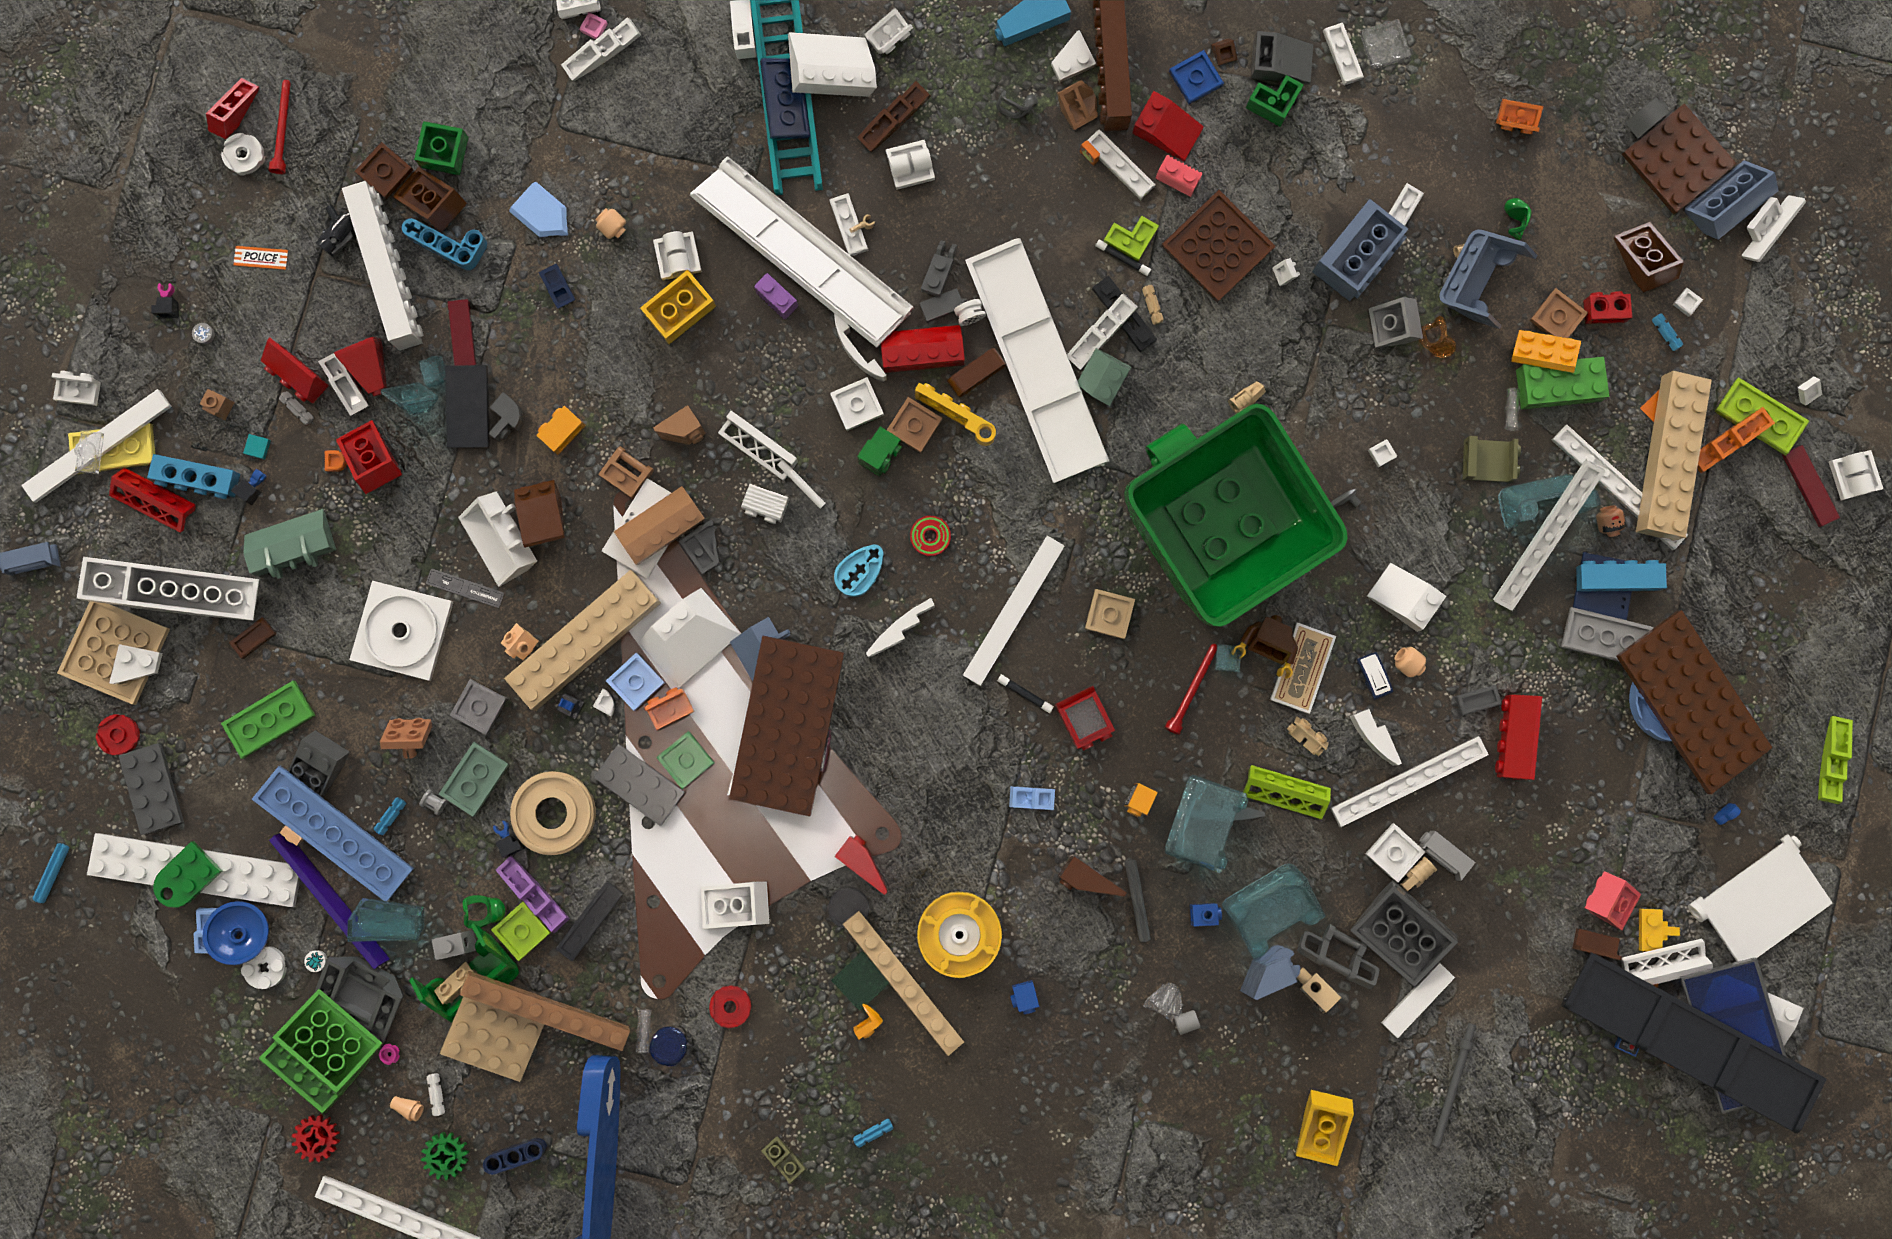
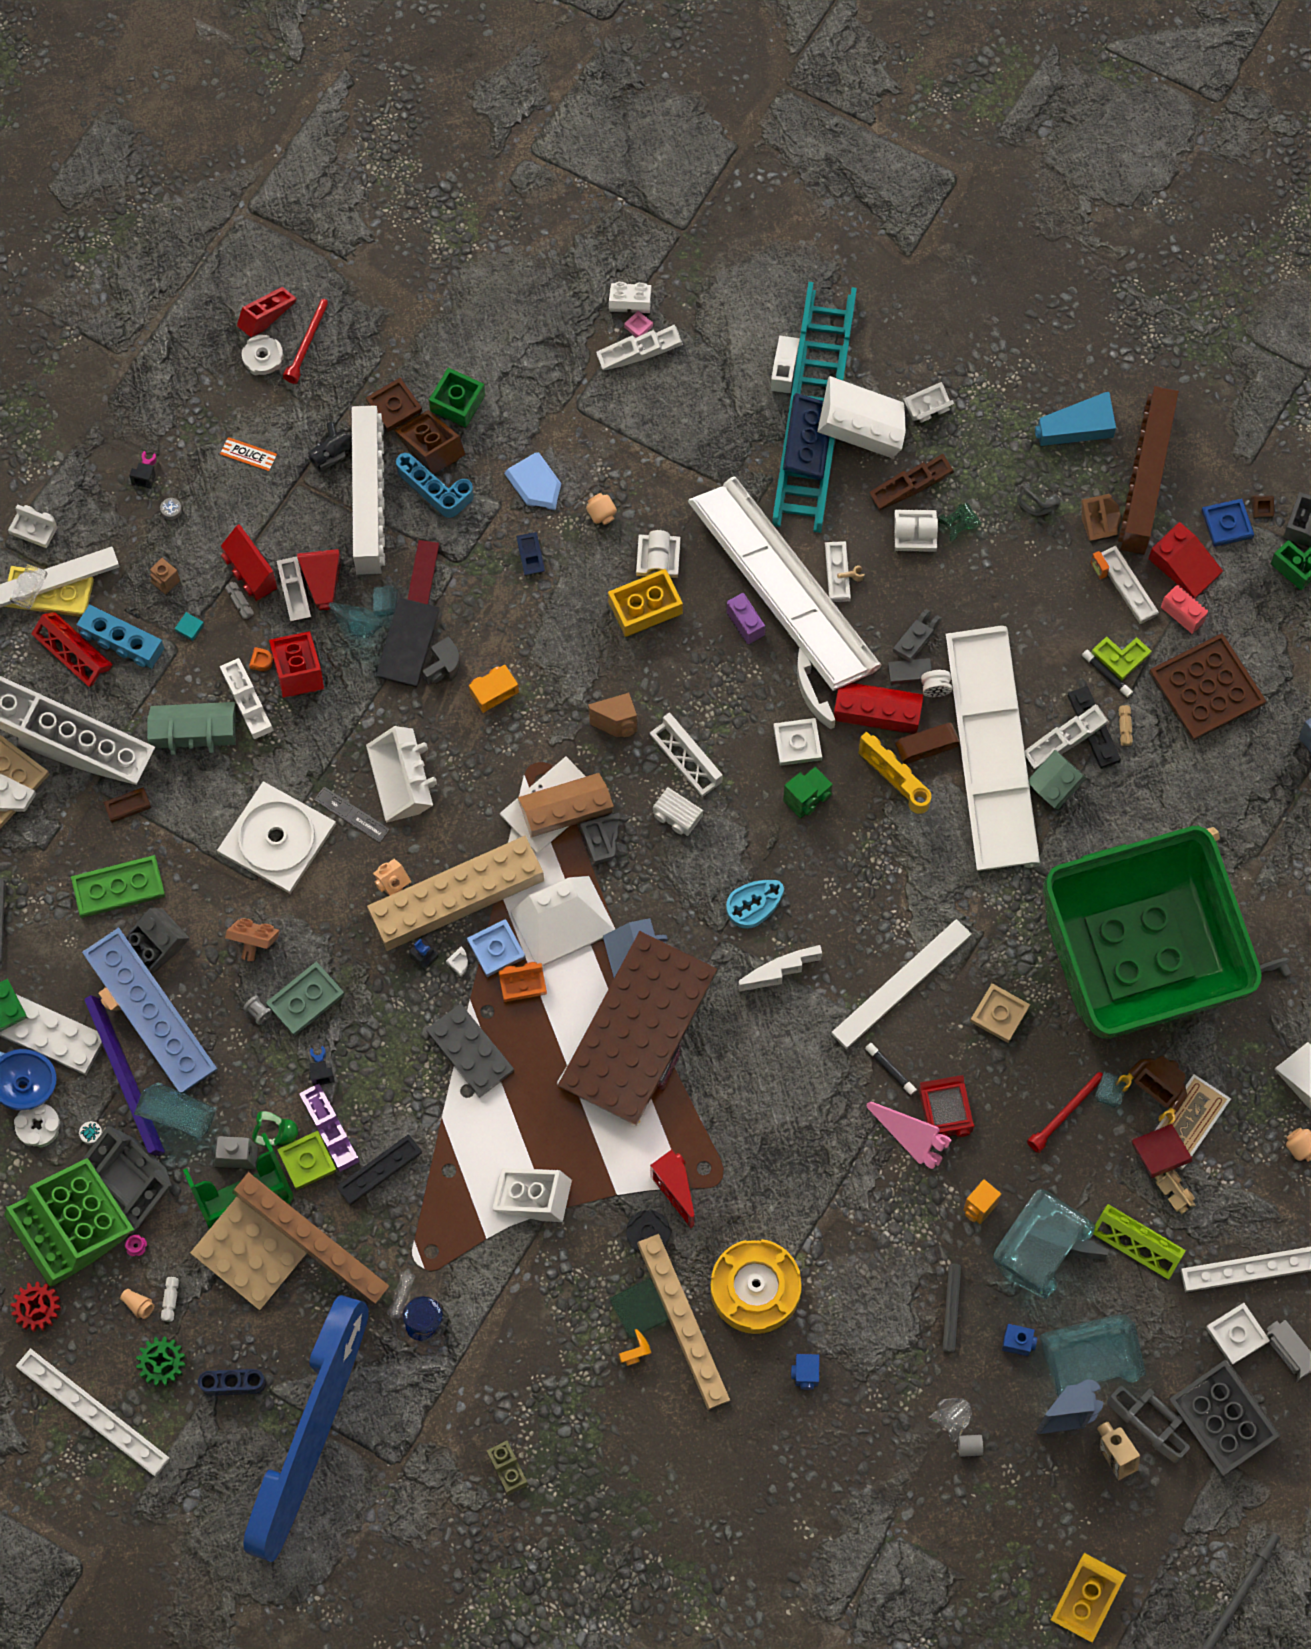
camera: 20 degrees right, 15 degrees down
black piece [231,469,267,505] -> none
dark azure axle [374,797,406,835] -> none
tan hinge [434,962,478,1005] -> none
flat silver plate [450,679,508,735] -> none
tan piece [510,771,596,855] -> none
reddish brown slope [514,480,565,548] -> none
medium nougat plate [598,446,654,499] -> none
tile [656,731,715,789] -> none
red tile [709,985,752,1028] -> none
white bar [777,460,826,509] -> none
dark azure axle [853,1119,893,1148] -> none
medium nougat plate [887,397,943,453] -> none
red tile [910,516,951,557] -> none
light blue slope [1009,786,1055,810] -> none
white wing [1051,30,1096,83] -> none
reddish brown slope [1058,856,1126,896] -> none
white tile [1273,258,1300,286] -> none
white slope [1350,709,1402,766] -> none
slope [1357,652,1393,700] -> none
white tile [1381,962,1455,1038] -> none
tan hinge [1400,856,1437,891] -> none
none -> white slope [220,658,273,739]
none -> bright pink flag [866,1102,951,1169]
none -> clear green piece [937,503,981,542]
none -> dark red tile [1132,1124,1192,1178]

